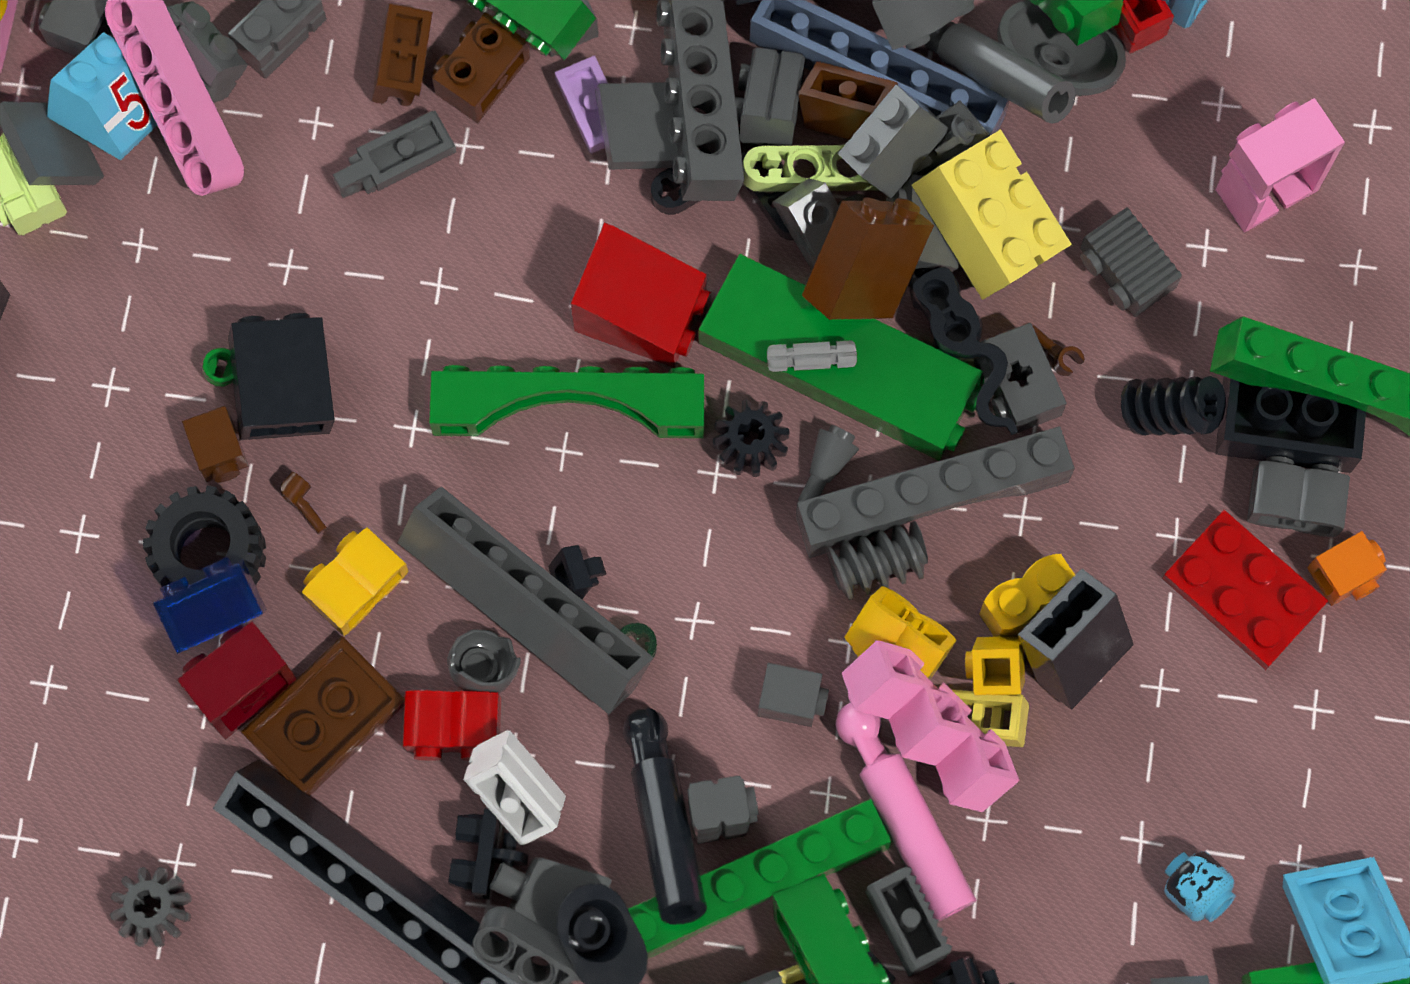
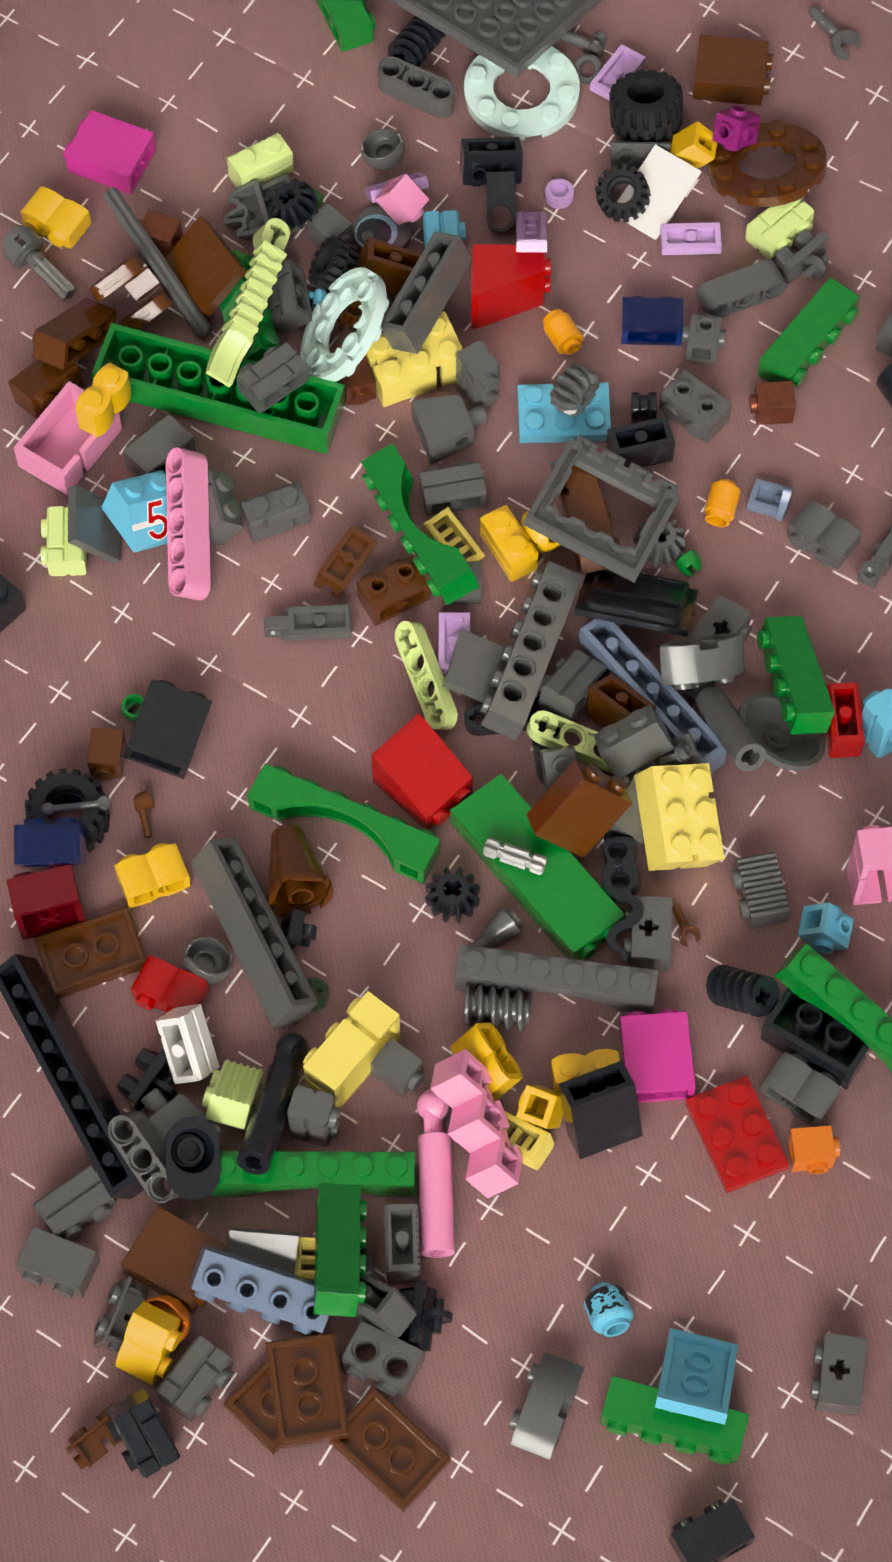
camera: 25 degrees right, 10 degrees down
none -> dark grey hinge [42,796,111,815]
none -> yellowish green brick [202,1059,263,1130]
none -> reddish brown cone [267,824,333,916]
none -> light yellow piece [303,991,401,1108]
none -> yellowish green beam [395,621,458,730]
none -> dark pink brick [619,1009,696,1103]
none -> medium azure brick [798,902,854,954]

